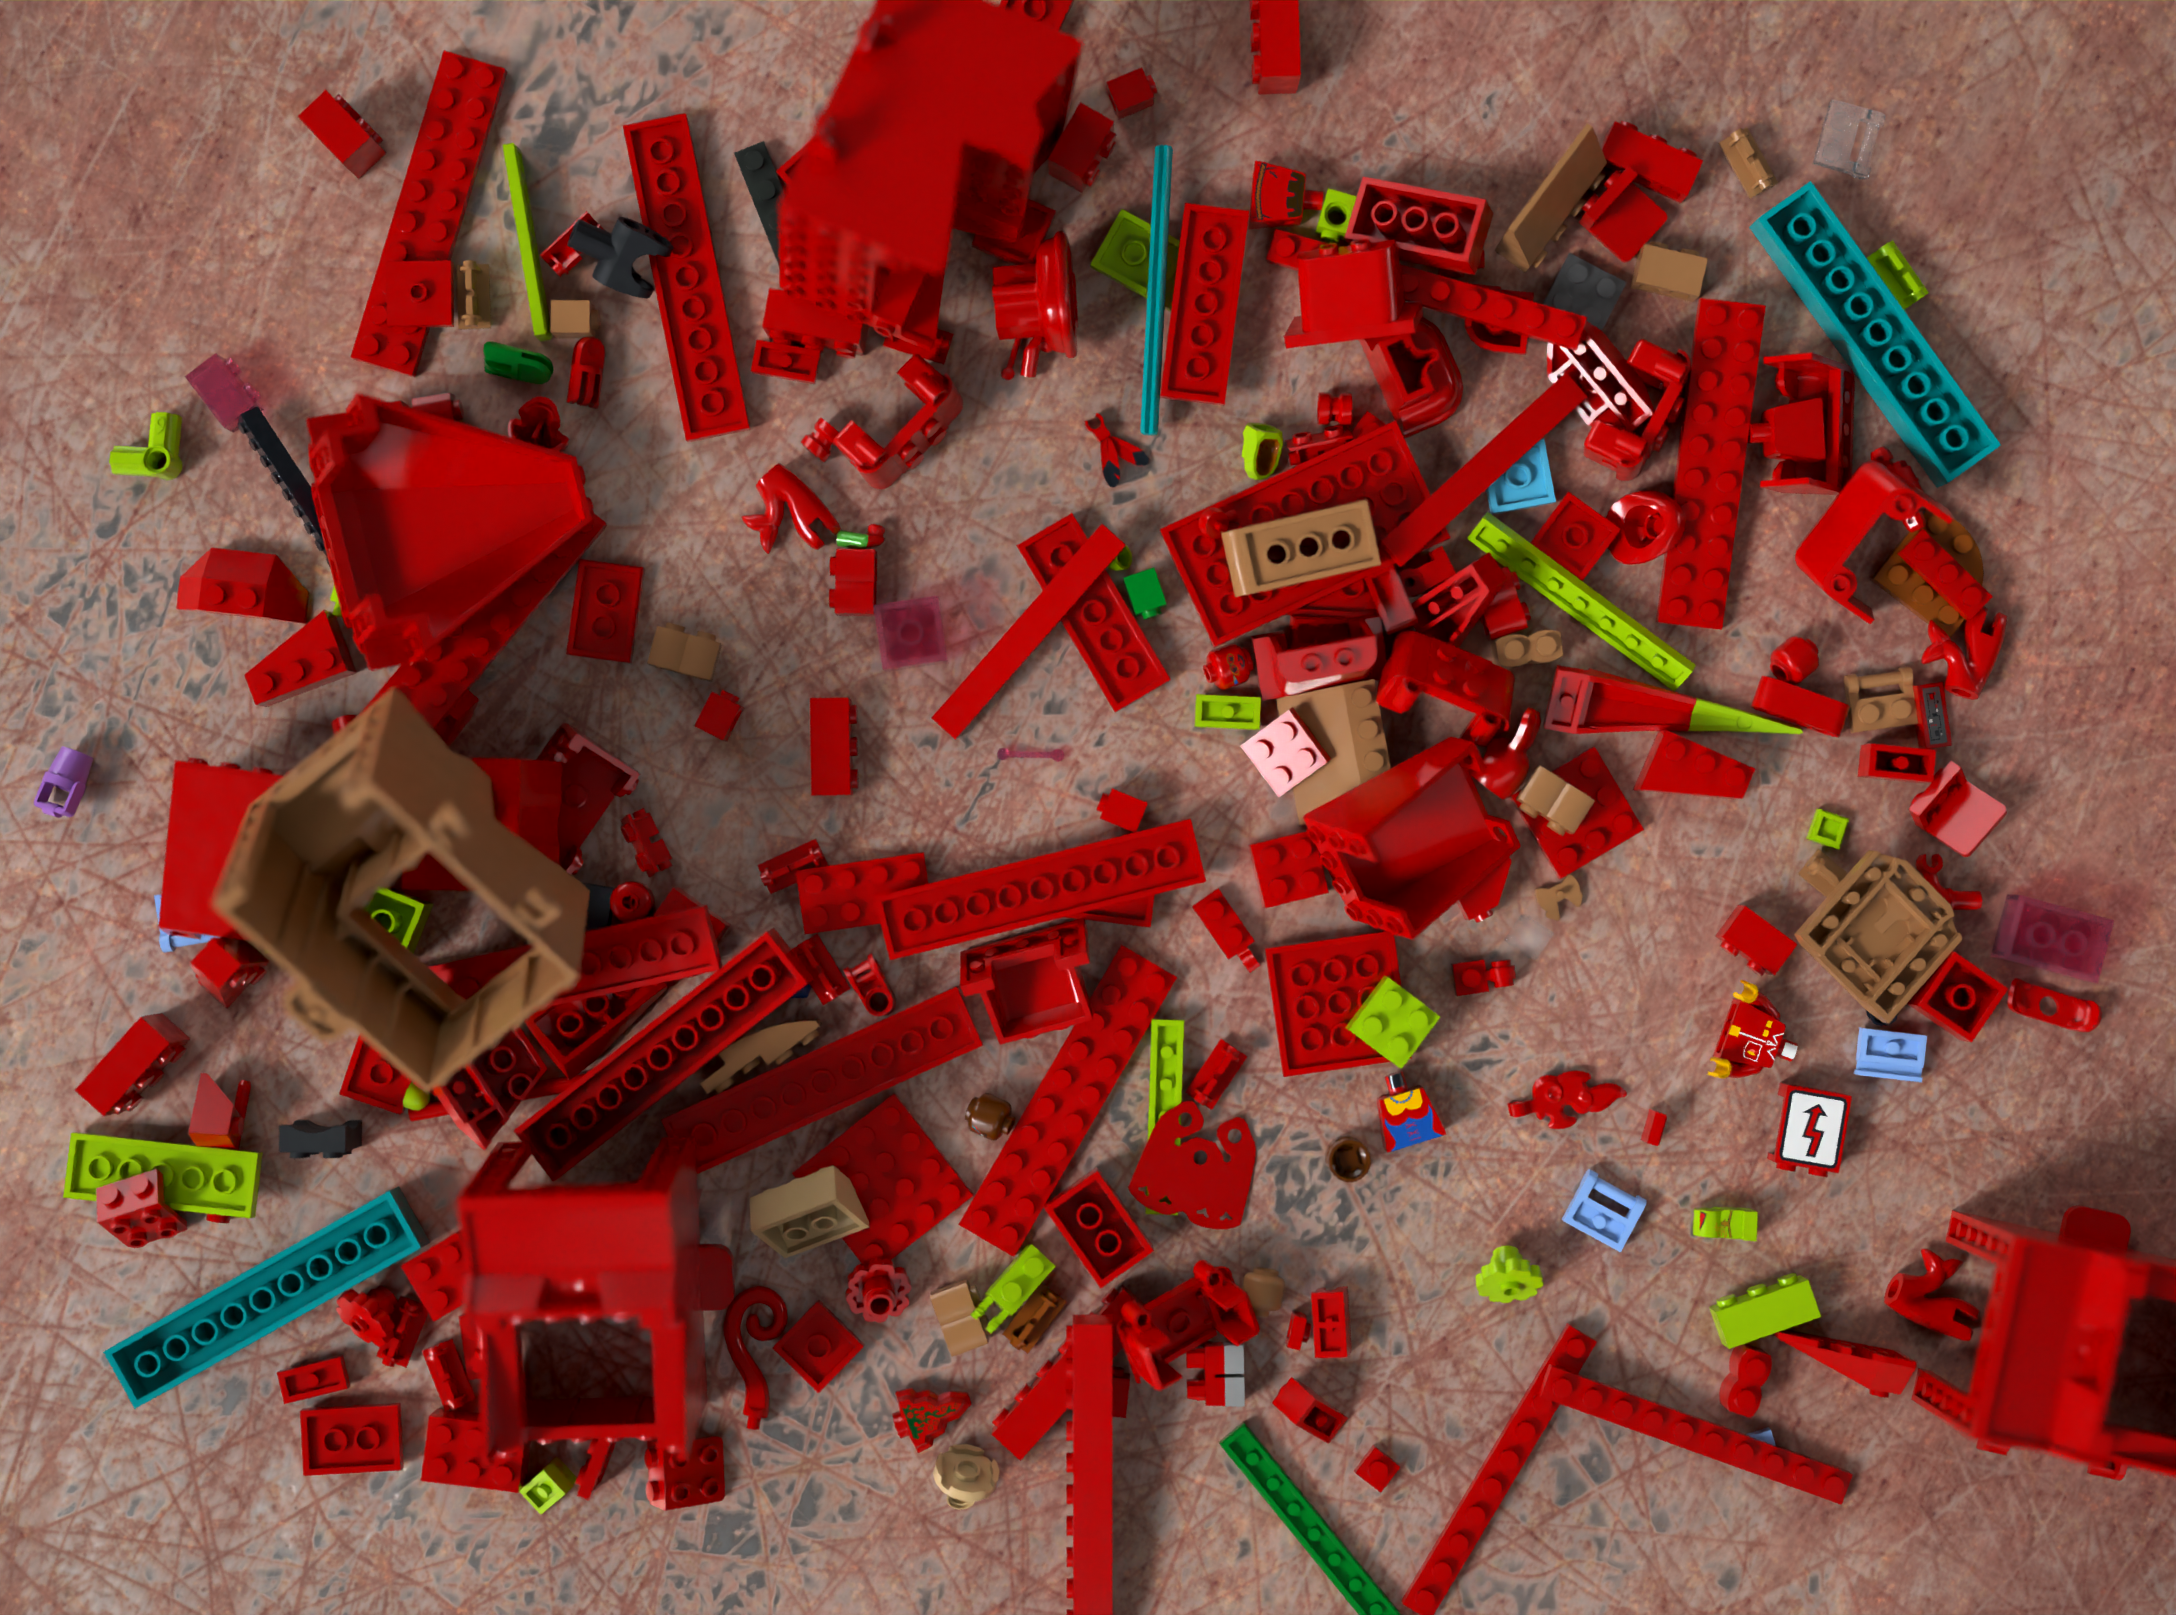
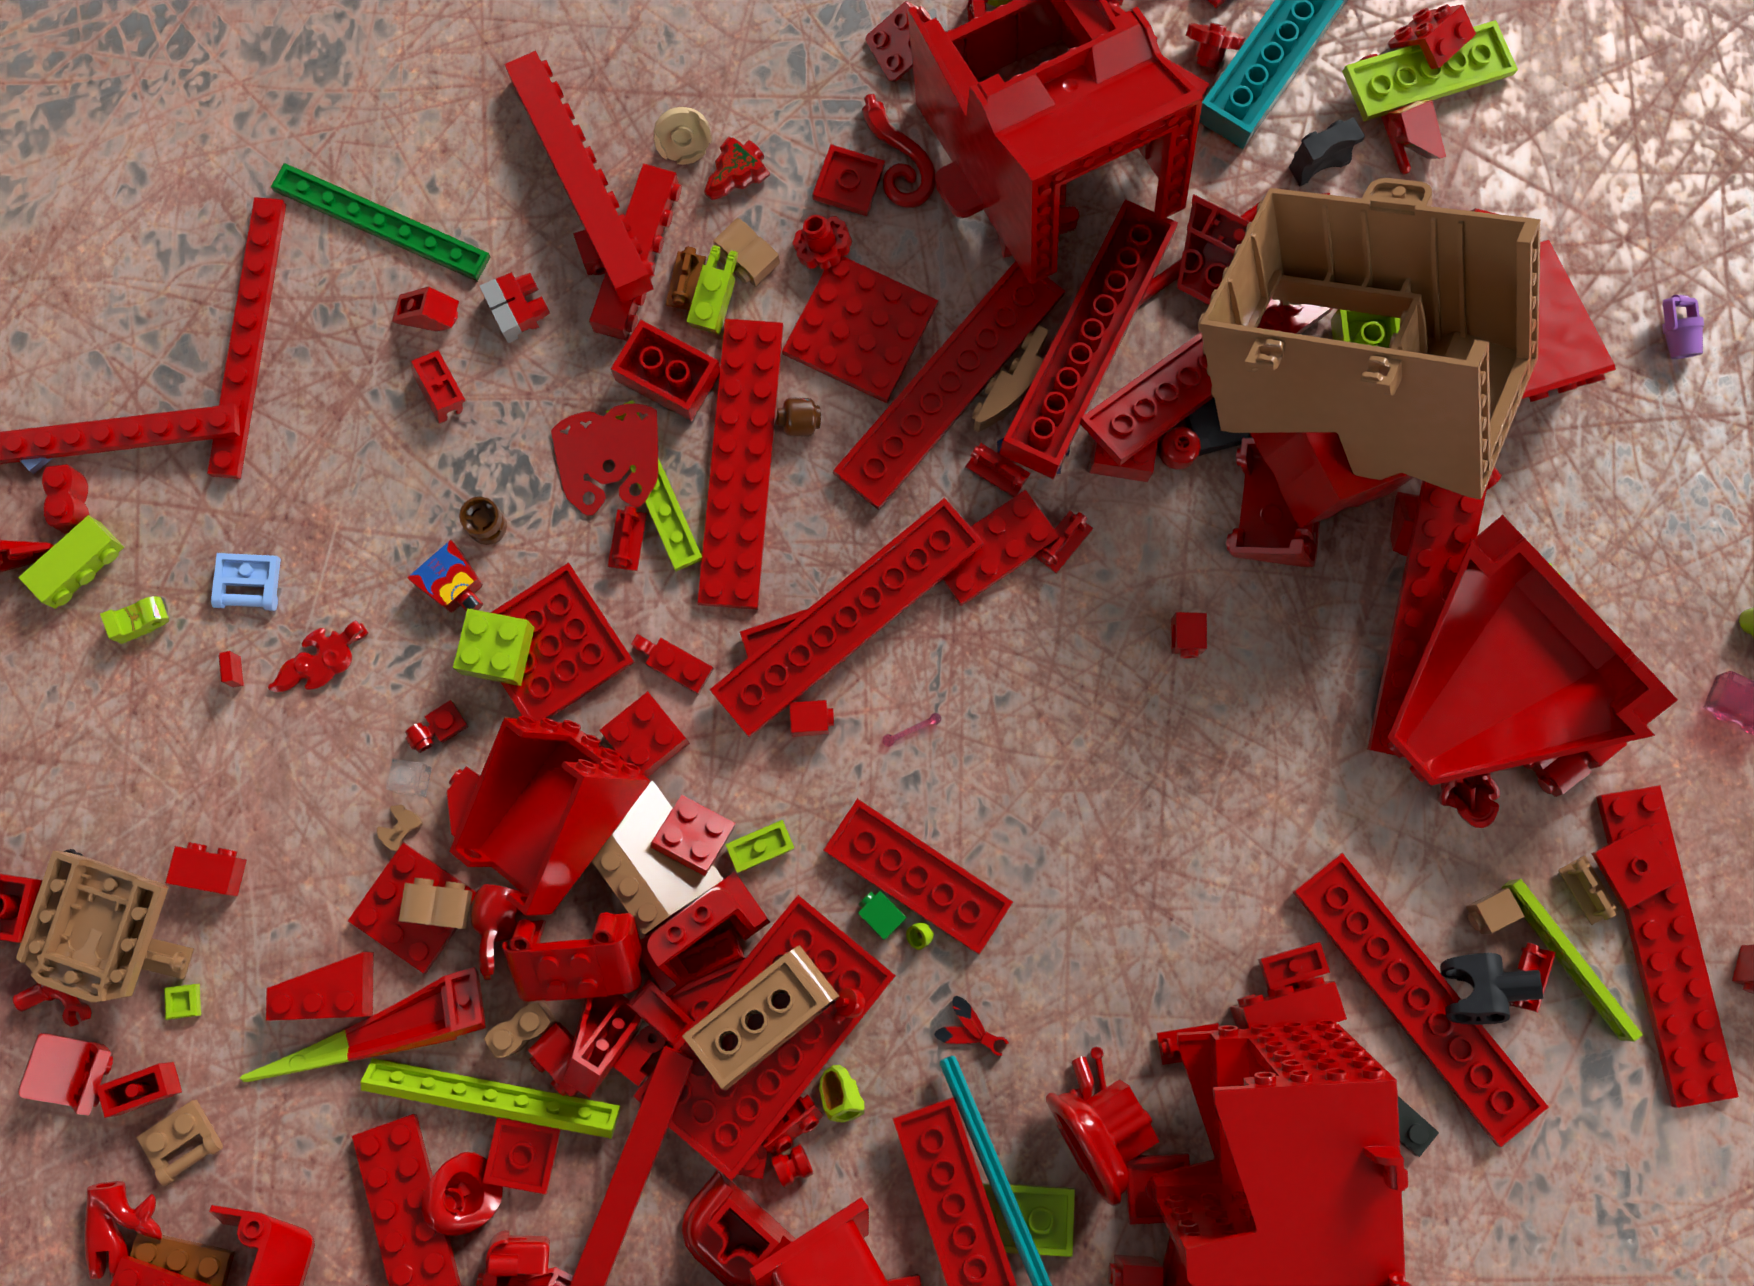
camera: 150 degrees right, 10 degrees down
red brick [74,1013,190,1117] -> none
red wedge [176,547,309,624] -> none
black piece [238,406,330,566] -> none
red wedge [244,610,357,707] -> none
red hinge [376,1295,428,1368] -> none
green arm [483,341,554,385] -> none
red wedge [525,982,668,1080] -> none
red arm [566,336,606,409] -> none
red tile [566,559,645,664] -> none
red hinge [620,808,673,878] -> none
medium nougat brick [647,622,722,682] -> none
red piece [742,463,841,554] -> none
tan slope [749,1166,869,1258] -> none
red wheel [800,417,839,463] -> none
red brick [810,697,859,796] -> none
red brick [829,549,877,616] -> none
red container [834,354,963,489] -> none
arm [837,524,885,549] -> none
red piece [843,953,896,1016] -> none
clear pink brick [873,596,949,672] -> none
red tile [931,524,1127,739] -> none
red windscreen [960,918,1093,1045] -> none
red container [1117,1260,1260,1391] -> none
red head [1203,643,1253,690] -> none
medium nougat head [1242,1267,1285,1317] -> none
red plate [1285,1311,1311,1350] -> none
red plate [1354,1445,1400,1493] -> none
lime plant [1475,1246,1543,1303] -> none
medium azure plate [1486,439,1556,515] -> none
red torso [1708,980,1798,1079] -> none
red beam [1751,676,1850,738] -> none
panel [1767,1082,1852,1177] -> none
red head [1770,636,1819,684] -> none
light blue plate [1854,1027,1927,1082] -> none
slope [1913,682,1952,749] -> none

